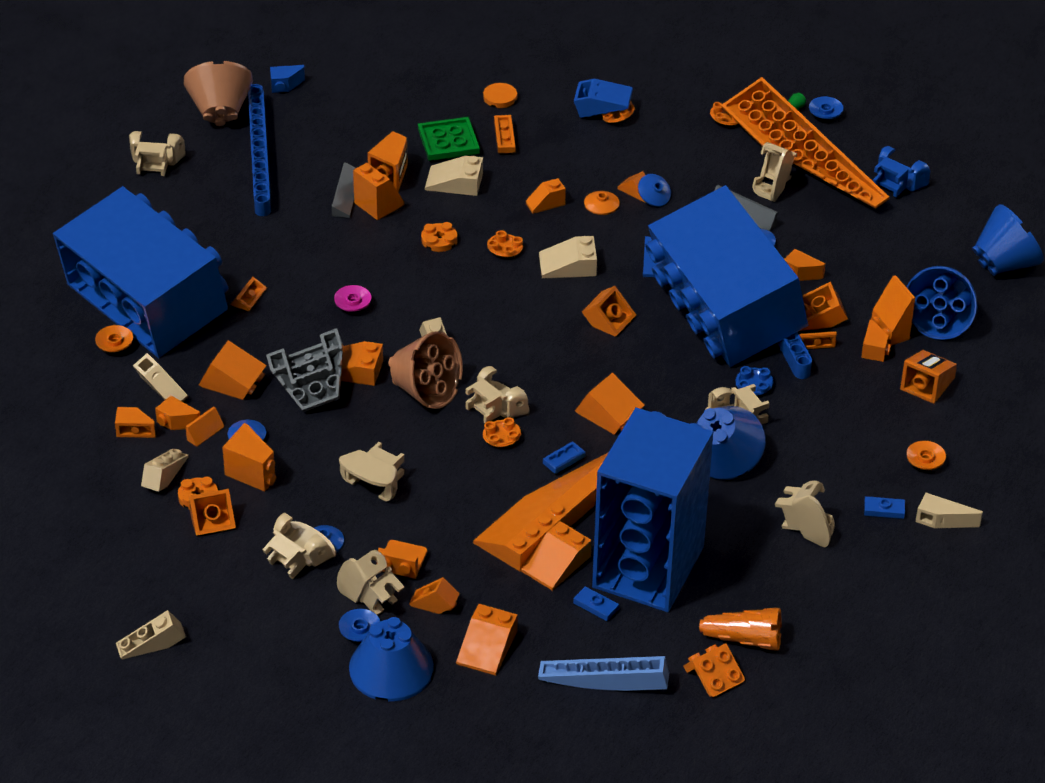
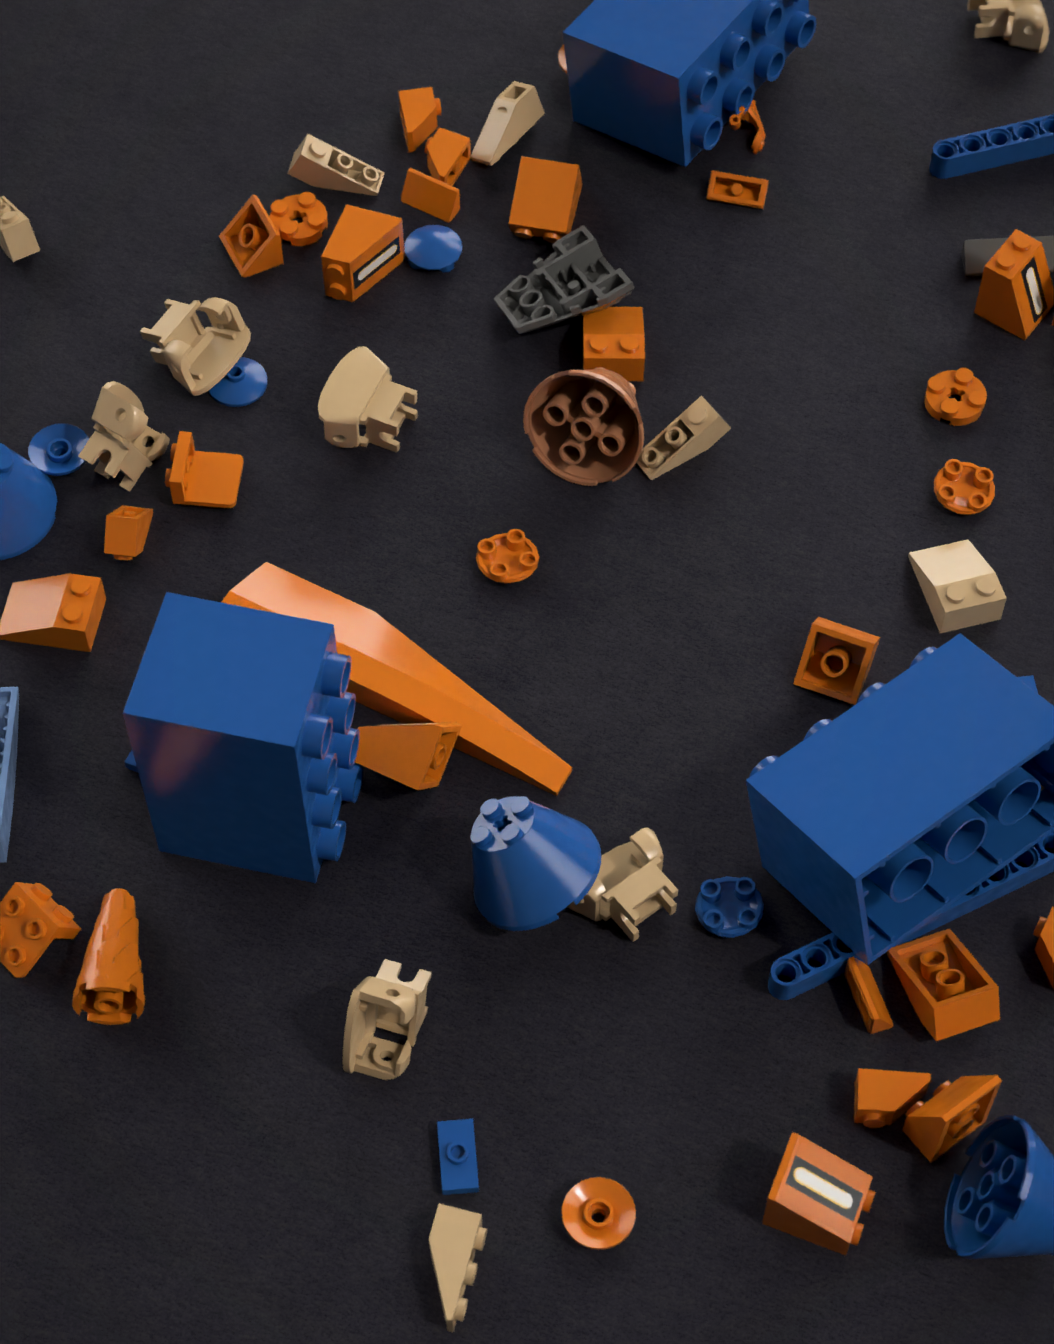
camera: 80 degrees right, 15 degrees up
dark pink dish [334,285,371,311] -> none
tan piece [466,366,530,423] -> none
blue plate [543,441,585,474] -> none
orange slope [575,372,645,434] -> none

